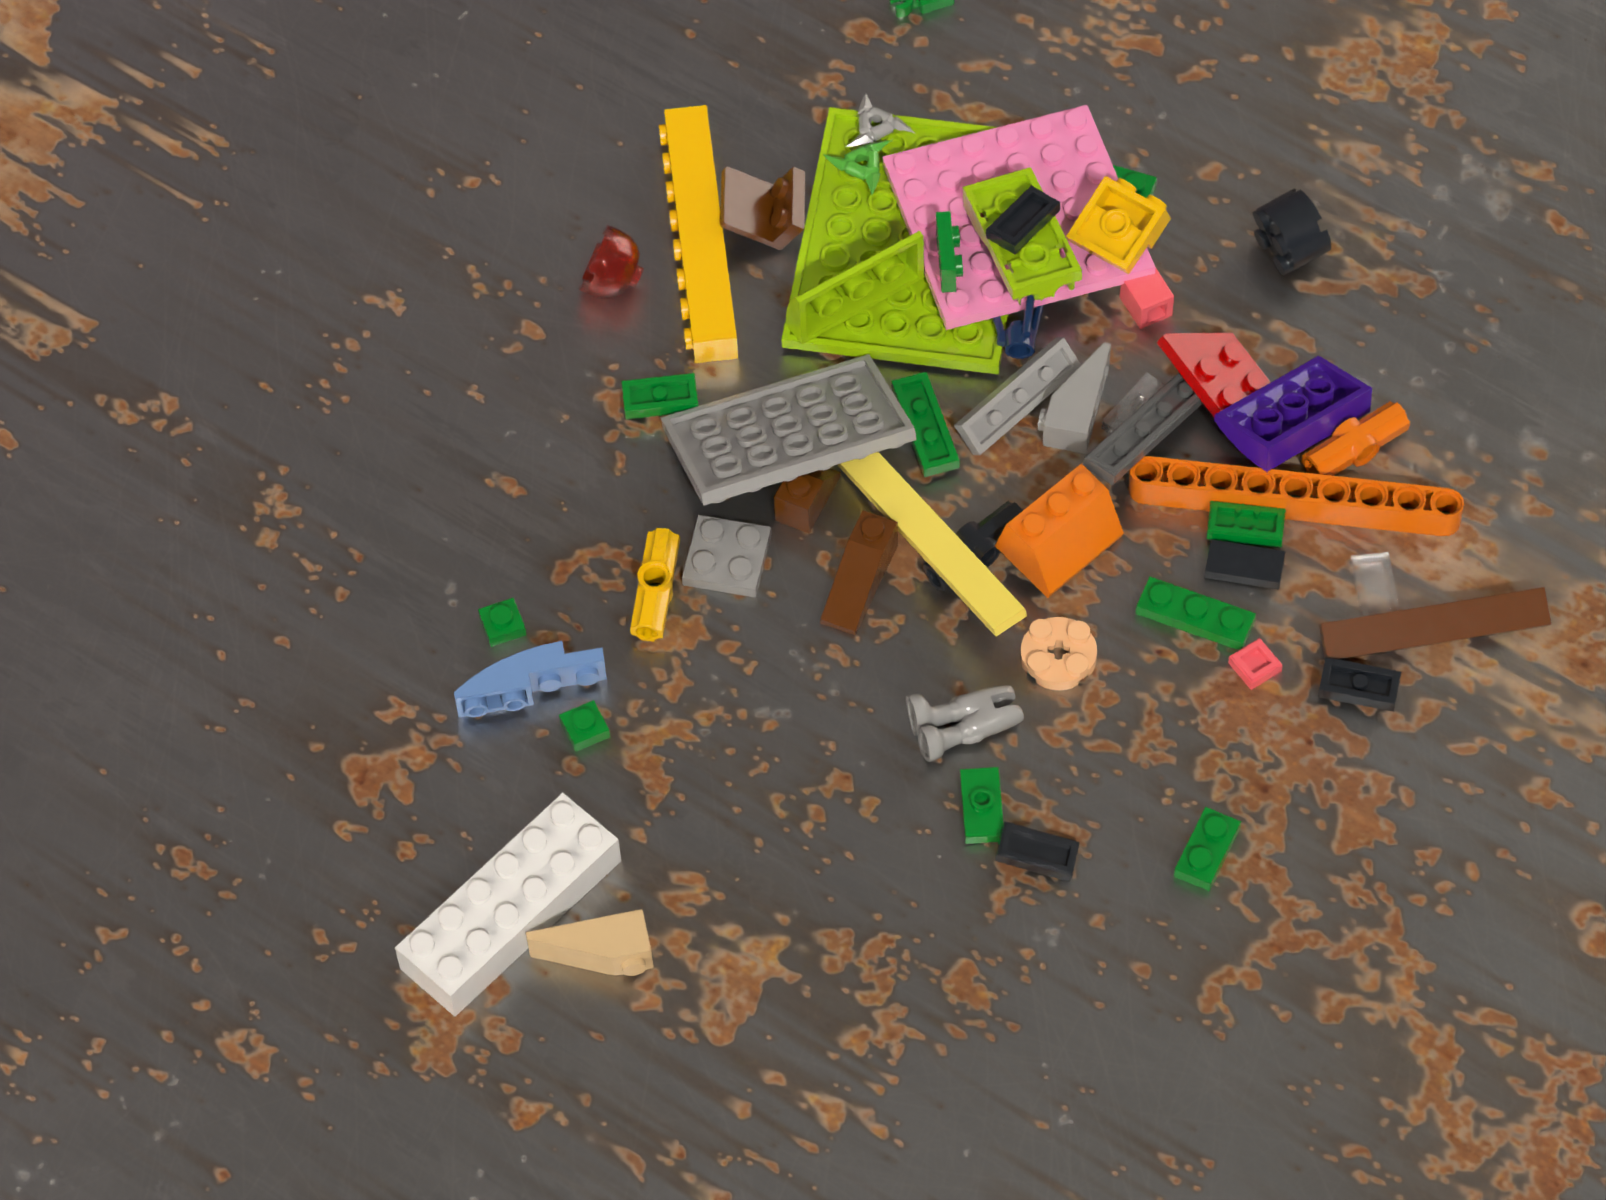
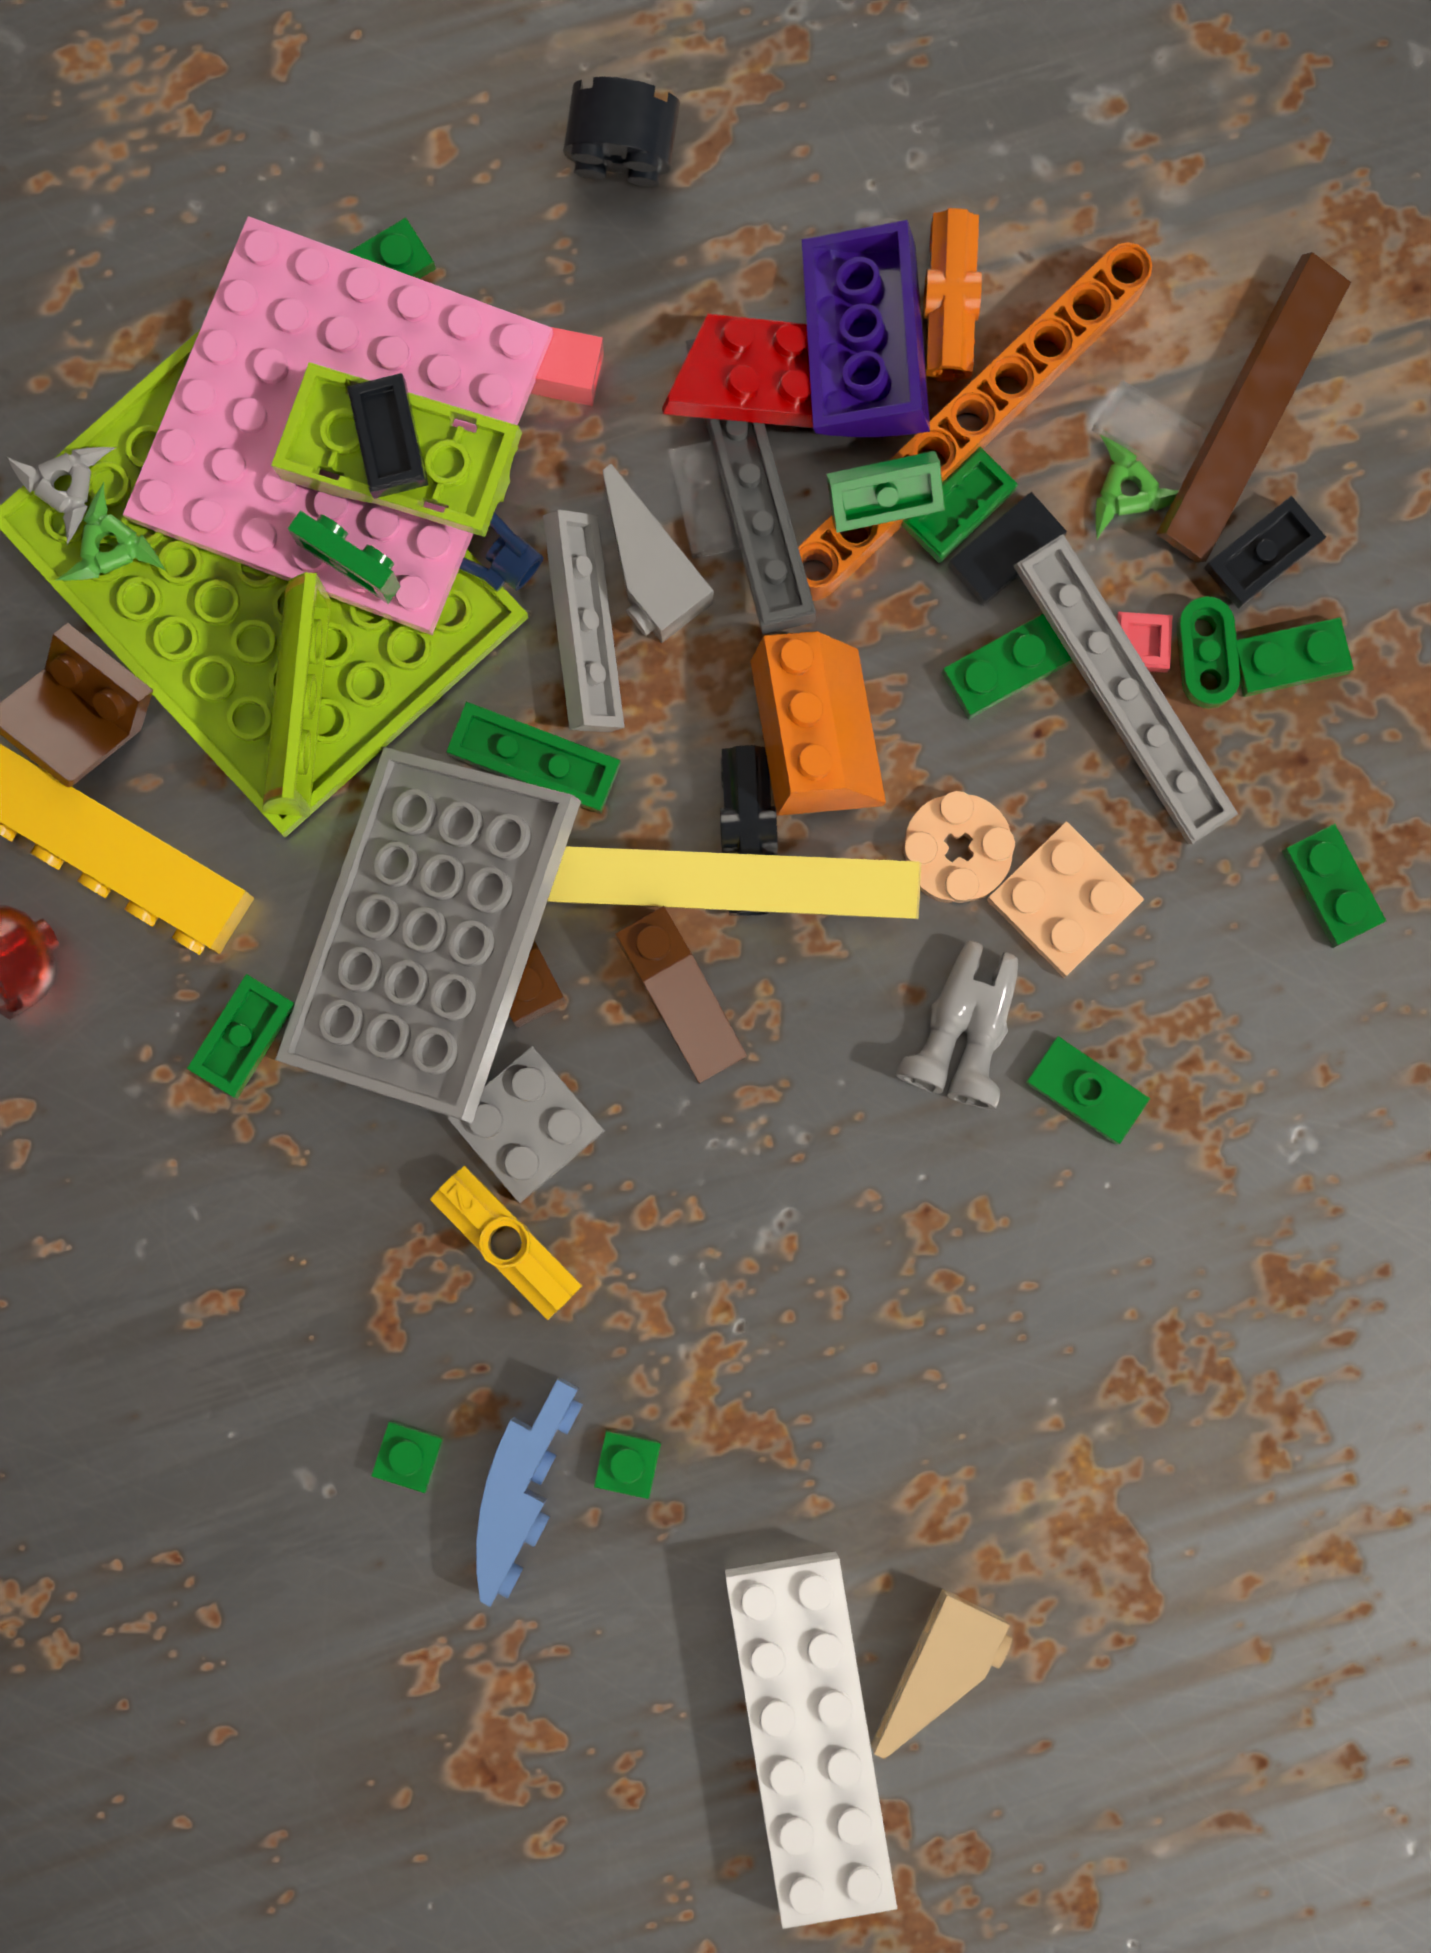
camera: 60 degrees left, 25 degrees up
black tile [994,821,1080,882] -> none
yellow plate [1066,176,1171,274] -> none
none -> plate [826,451,945,533]
none -> light nougat plate [987,821,1145,978]
none -> light grey tile [1014,534,1238,844]
none -> bright green piece [1096,434,1179,540]
none -> green plate [1176,596,1240,708]
none -> green plate [1237,617,1354,697]

